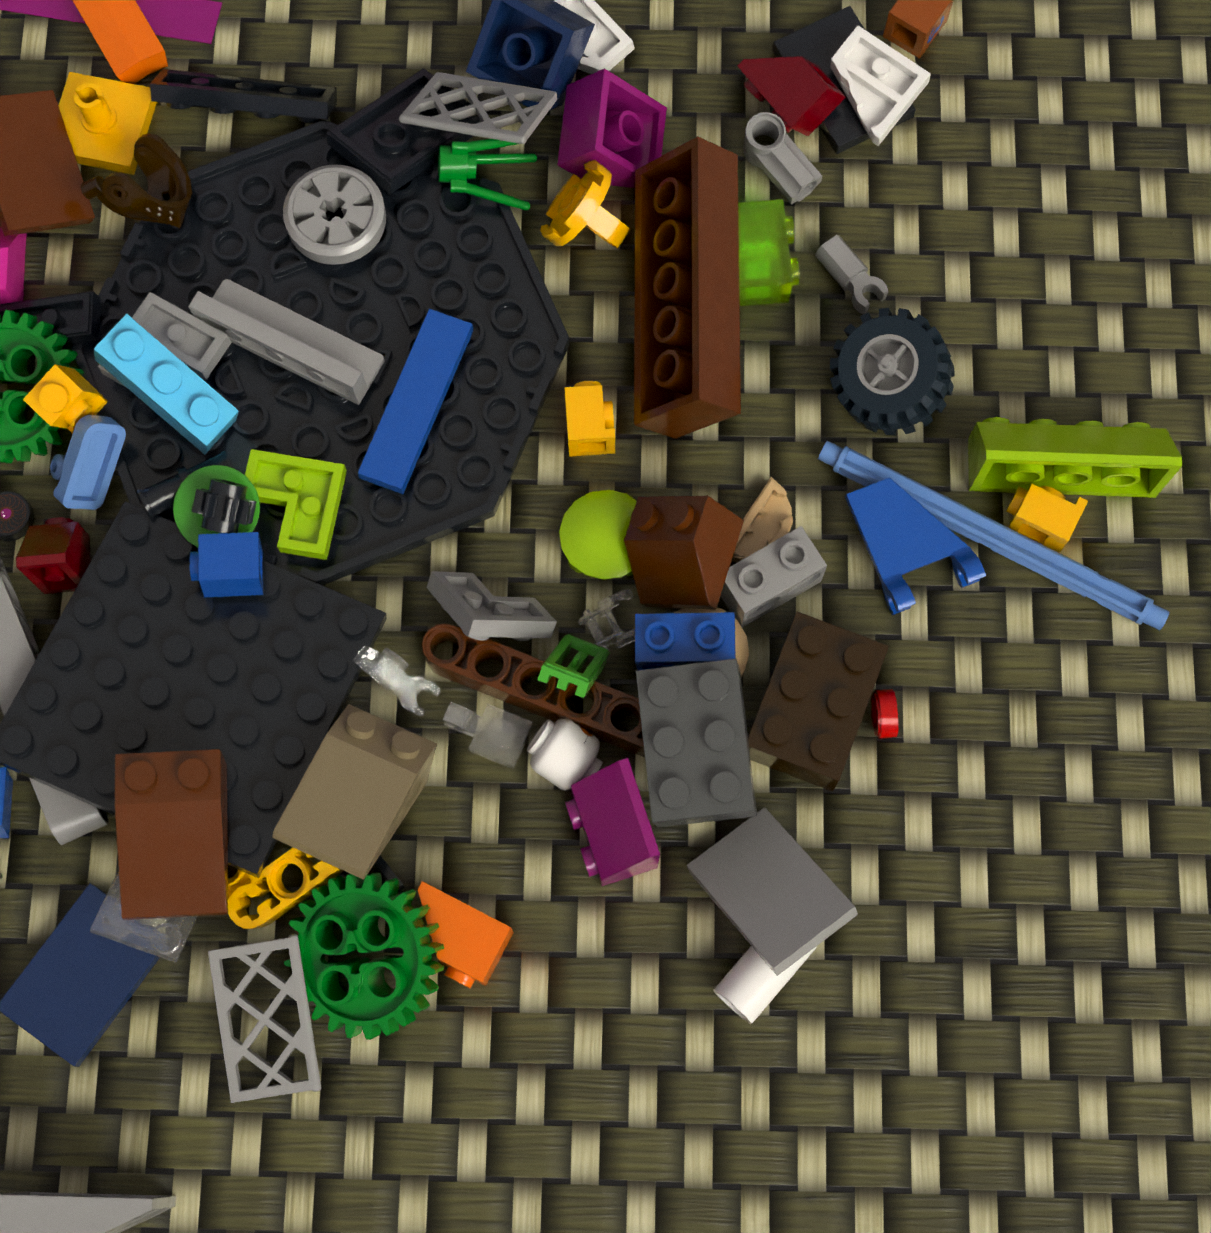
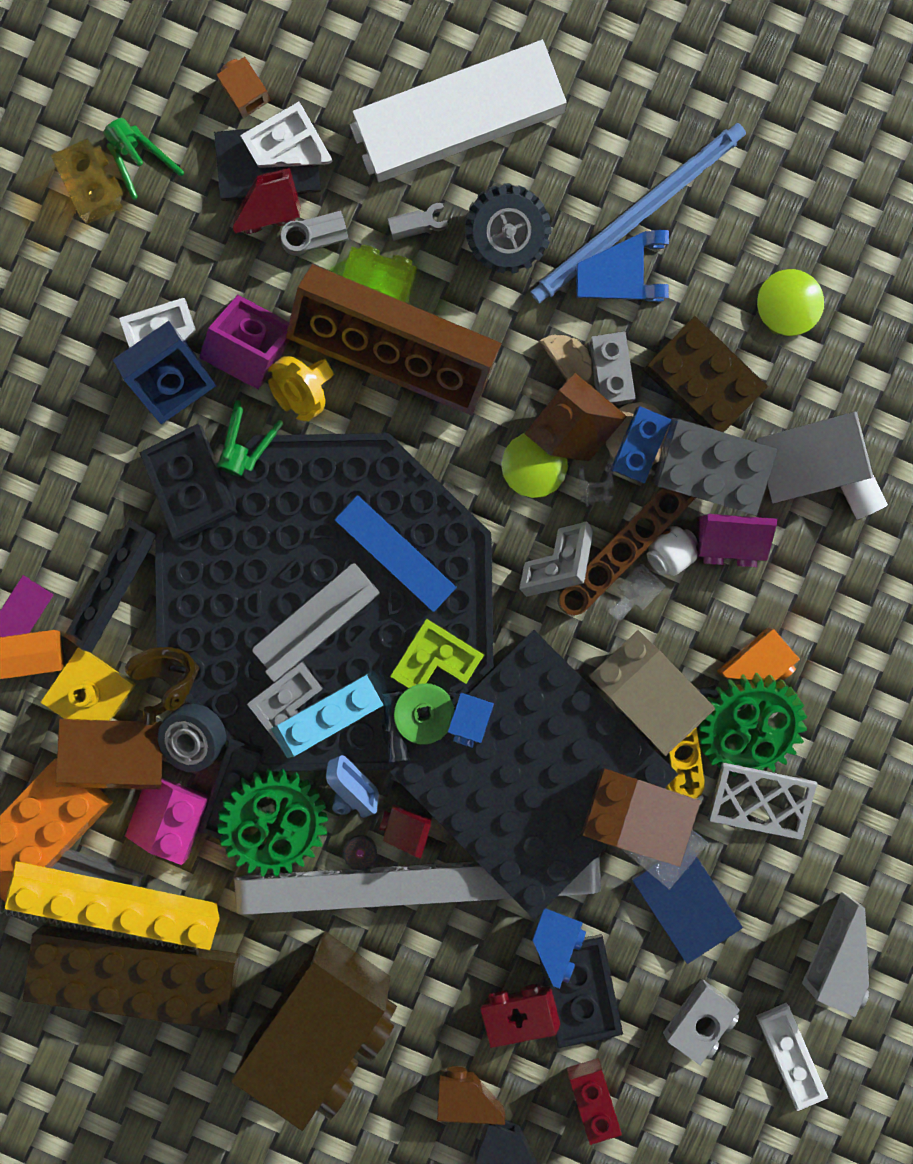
camera: 65 degrees left, 15 degrees up
yellow brick [23,364,108,434] -> none
black gear [191,478,257,533] -> none
light grey wheel [283,165,386,265] -> none
clear plate [352,645,441,716] -> none
light grey window [399,72,558,144] -> none
bright green tile [537,634,610,698] -> none
yellow brick [564,381,615,457] -> none
red tile [871,689,898,739] -> none
lime slope [968,417,1182,498] -> none
yellow brick [1006,484,1088,553] -> none
none -> wheel [157,704,227,772]
none -> white brick [350,39,567,183]
none -> lime dish [757,269,824,336]

